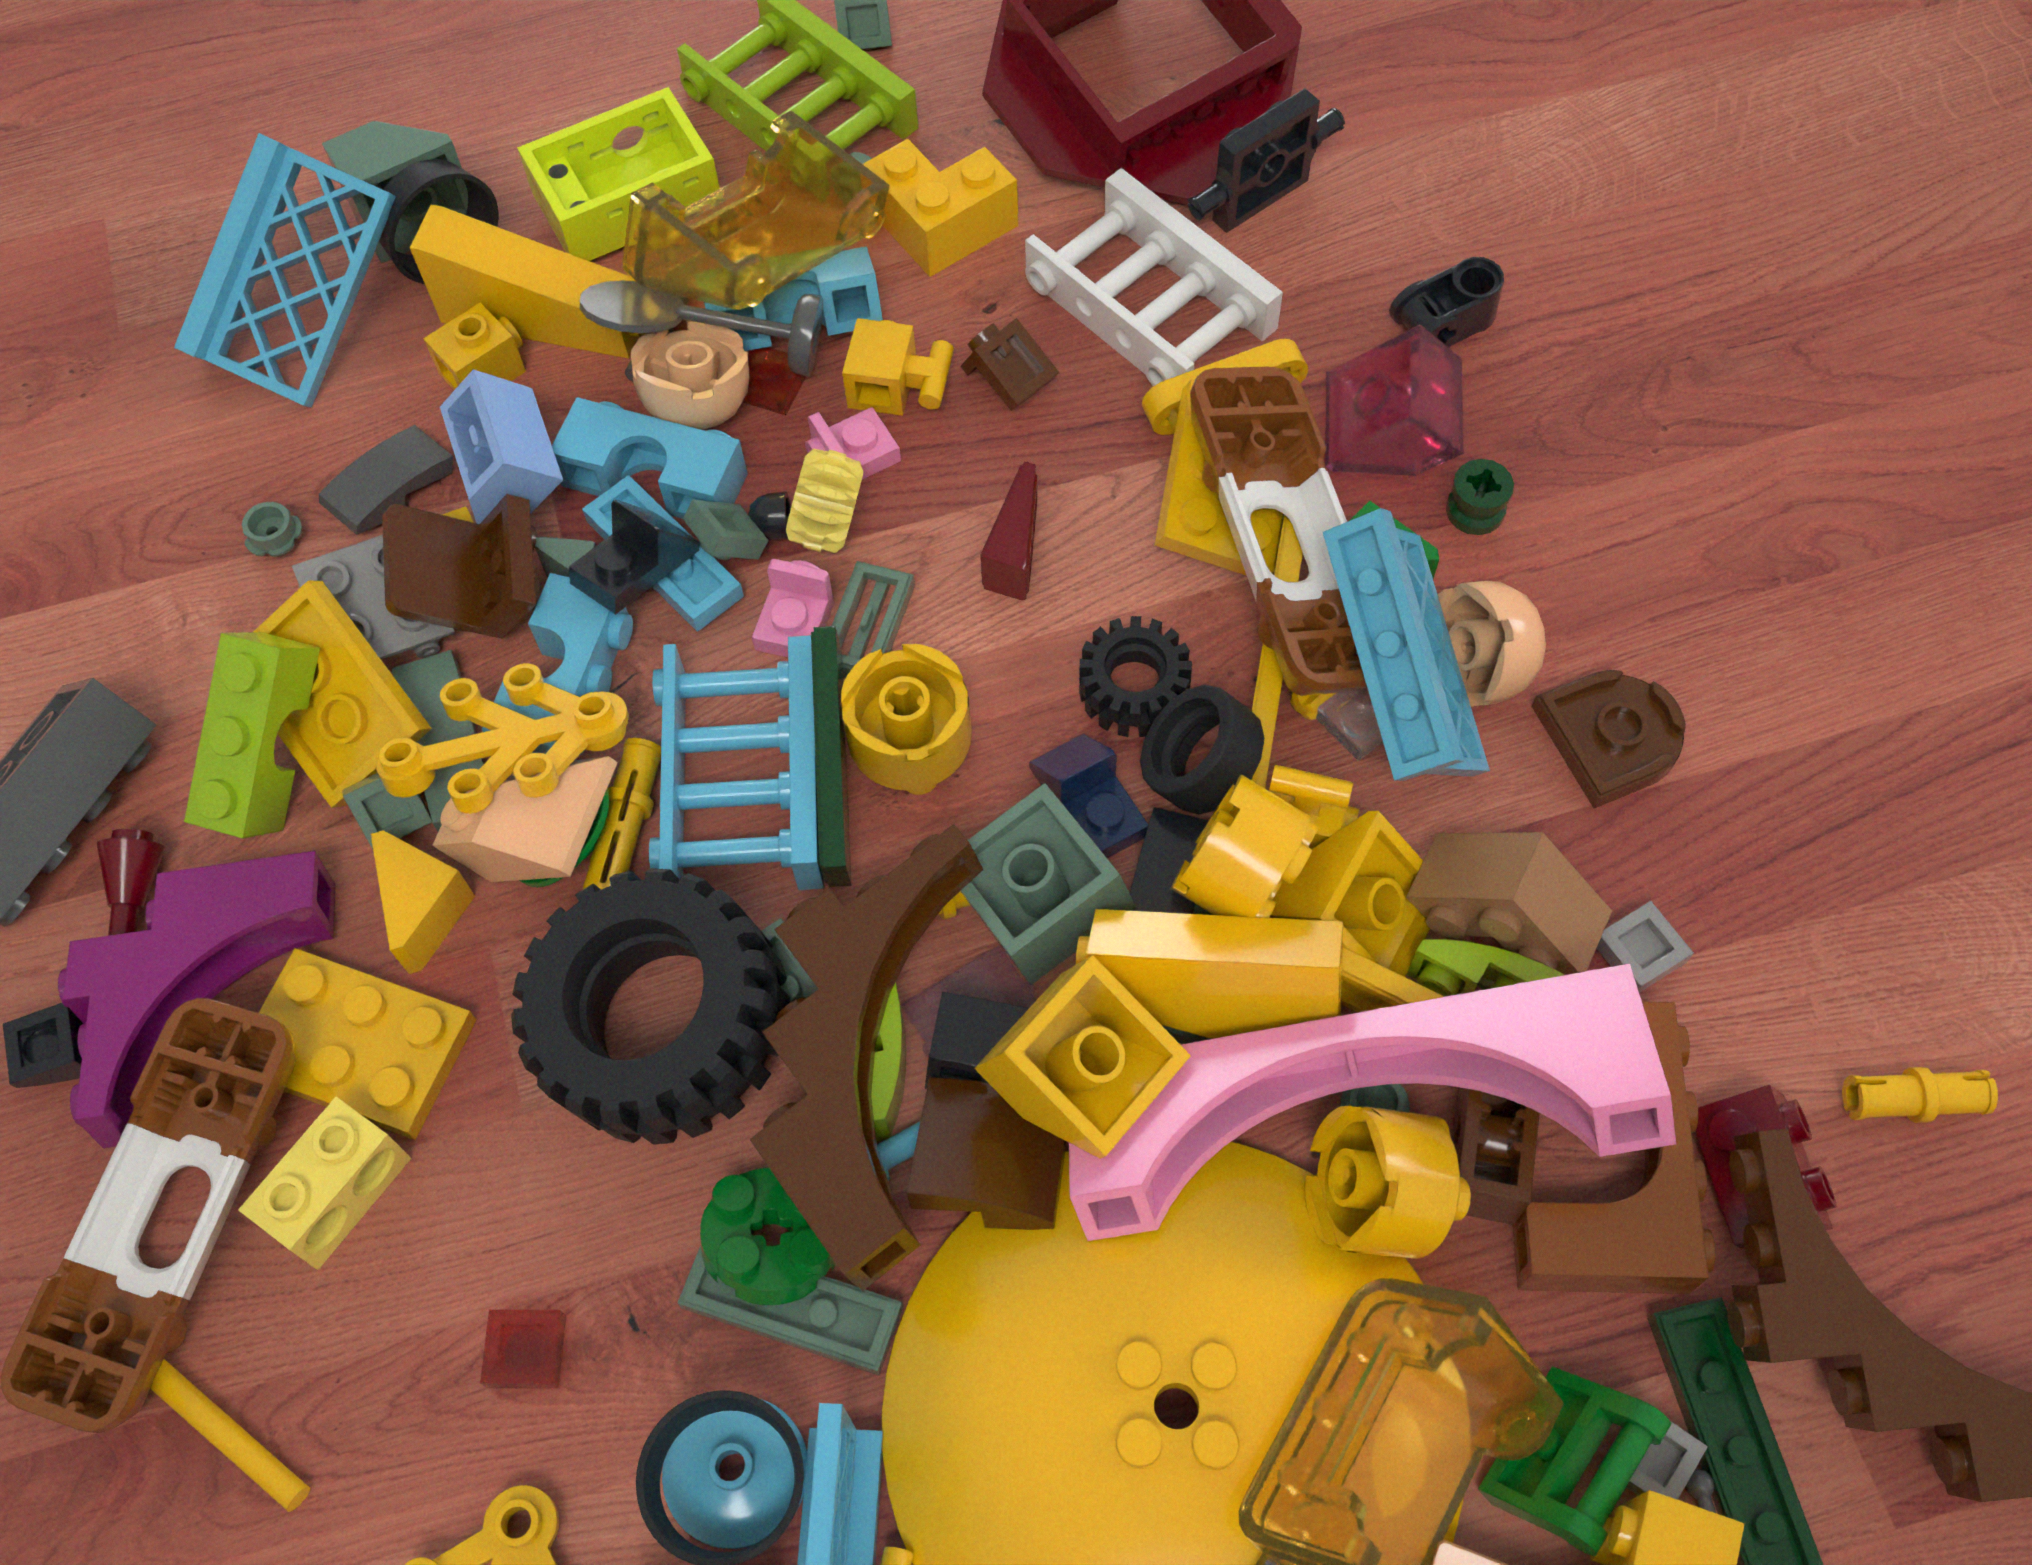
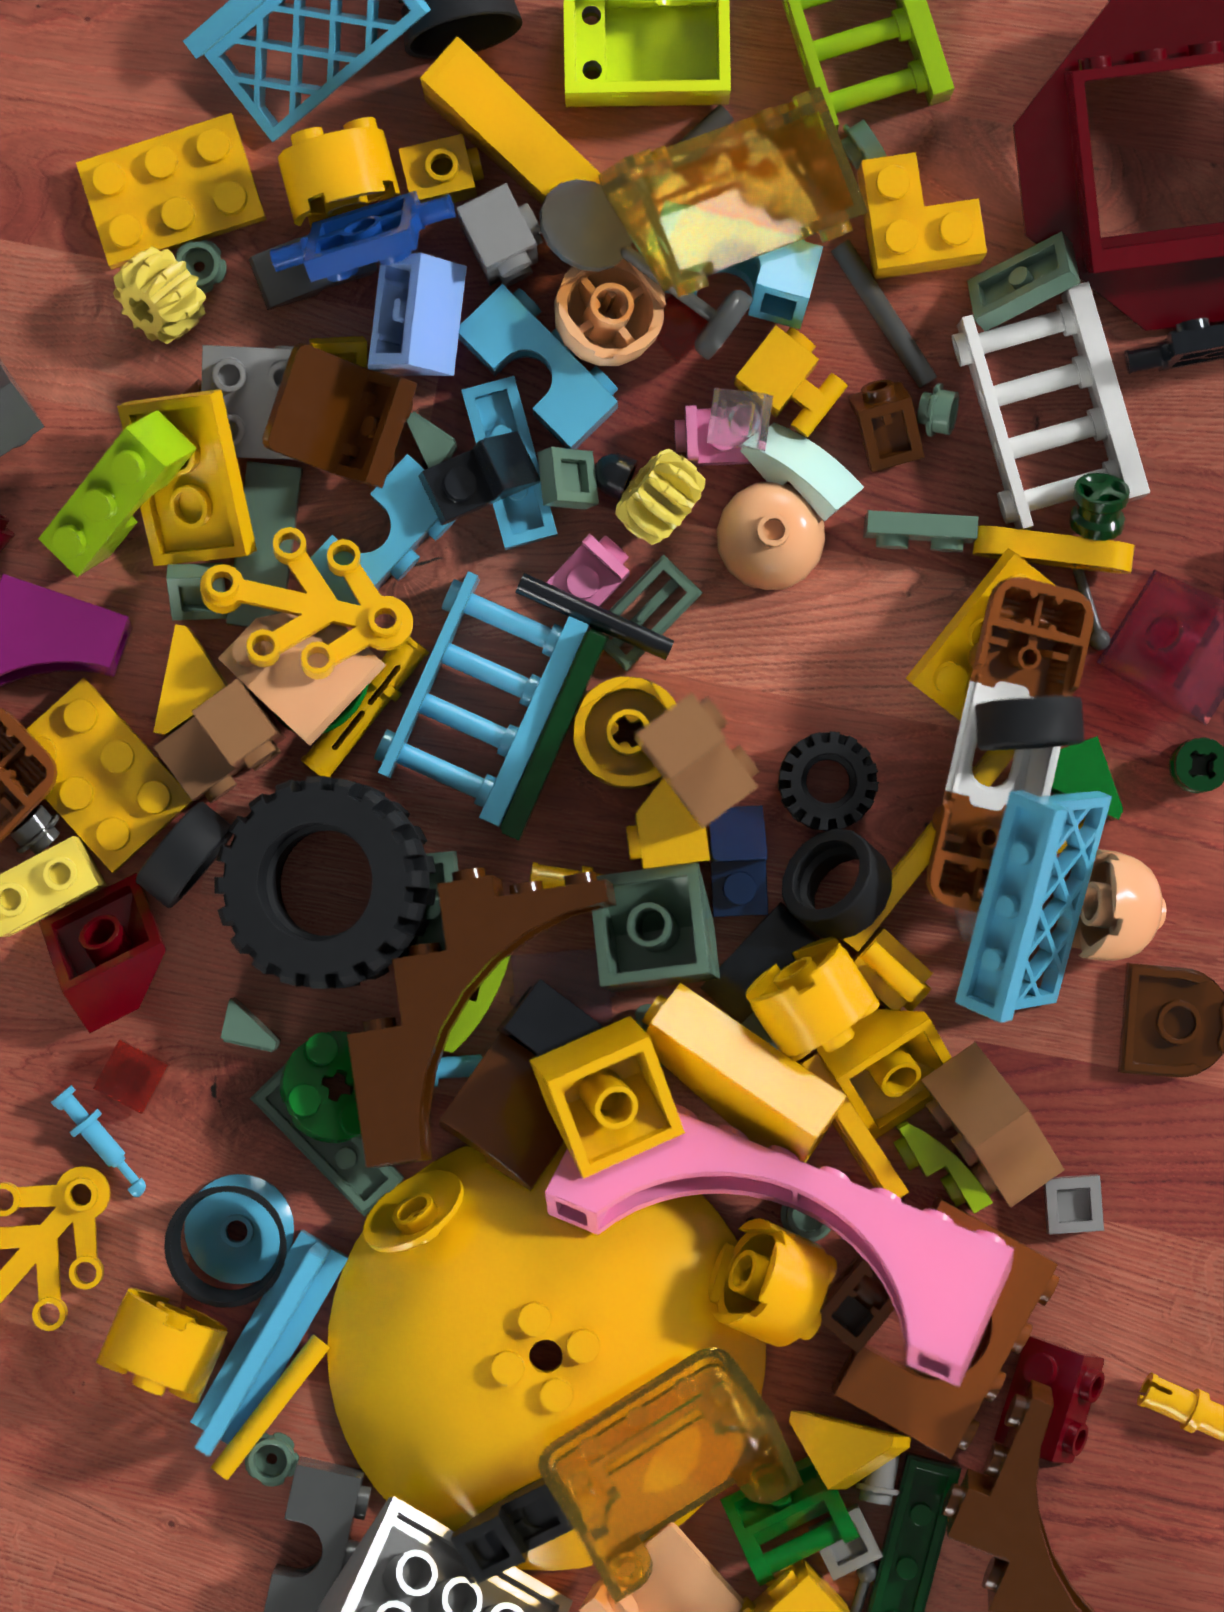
camera: 20 degrees right, 25 degrees up
dark red slope [980,461,1038,600] -> none
none -> dark grey plate [9,805,60,855]
none -> dark red slope [39,873,166,1033]
none -> medium azure piece [50,1085,146,1197]
none -> yellow plate [76,113,267,269]
none -> light yellow gear [113,246,206,344]
none -> black tyre [136,802,233,908]
none -> medium nougat brick [153,679,286,804]
none -> sand green slope [220,998,281,1052]
none -> blue plate [270,191,456,282]
none -> yellow brick [277,117,401,227]
none -> yellow dish [363,1170,464,1252]
none -> light grey brick [457,183,543,287]
none -> black bar [515,573,674,660]
none -> yellow slope [626,778,710,870]
none -> medium nougat brick [635,693,759,829]
none -> clear plate [707,388,773,451]
none -> light nougat cylinder [717,482,826,590]
none -> light aqua slope [740,423,864,522]
none -> yellow slope [789,1411,912,1490]
none -> dark grey bar [831,240,938,389]
none -> light grey pin [856,1455,900,1506]
none -> sand green plate [863,510,979,552]
none -> sand green plate [917,383,959,437]
none -> sand green plate [967,231,1081,332]
none -> black tyre [975,696,1084,750]
none -> dark green wheel [1069,473,1130,541]

